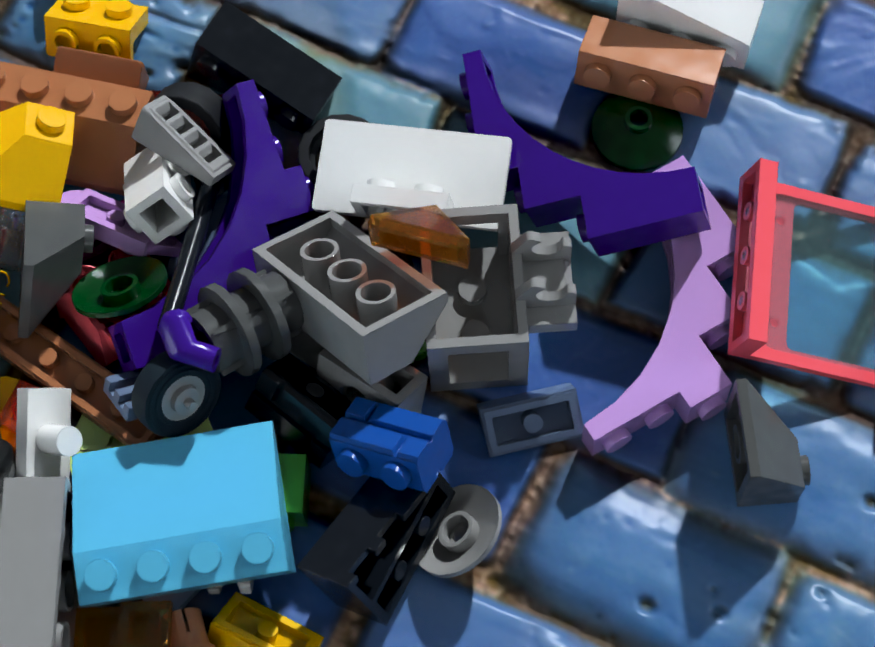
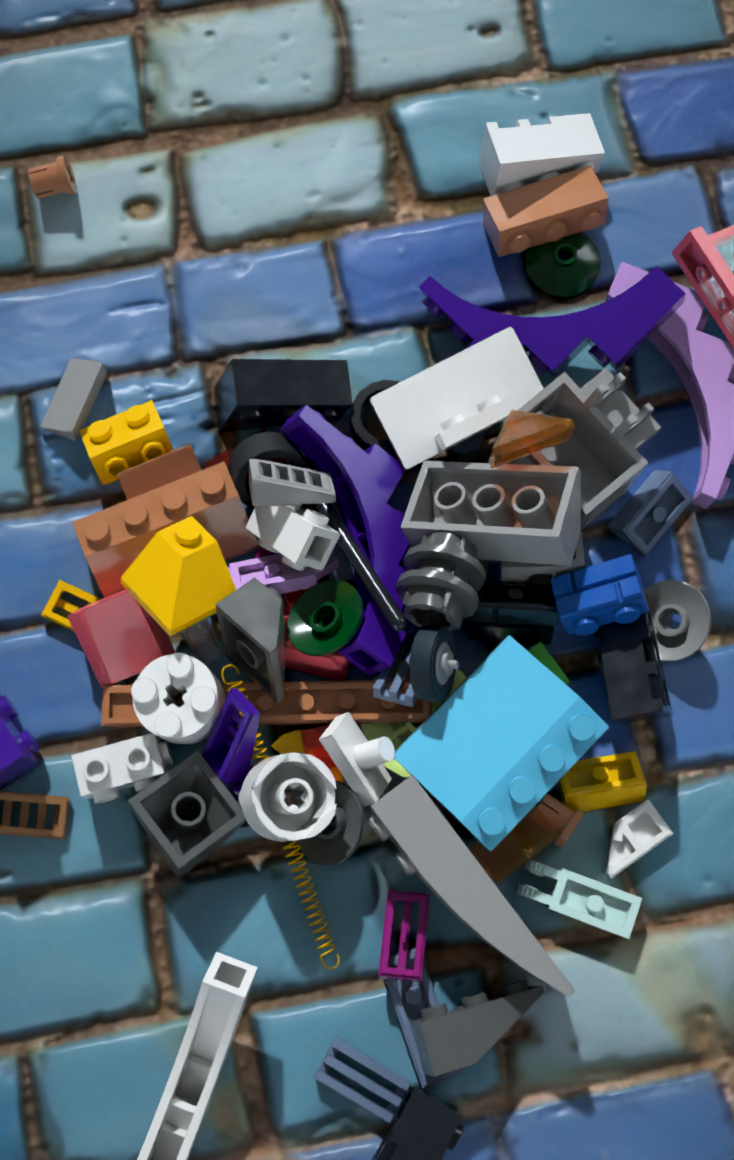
camera: 45 degrees left, 10 degrees up
dark purple arm [159,309,222,373] -> none

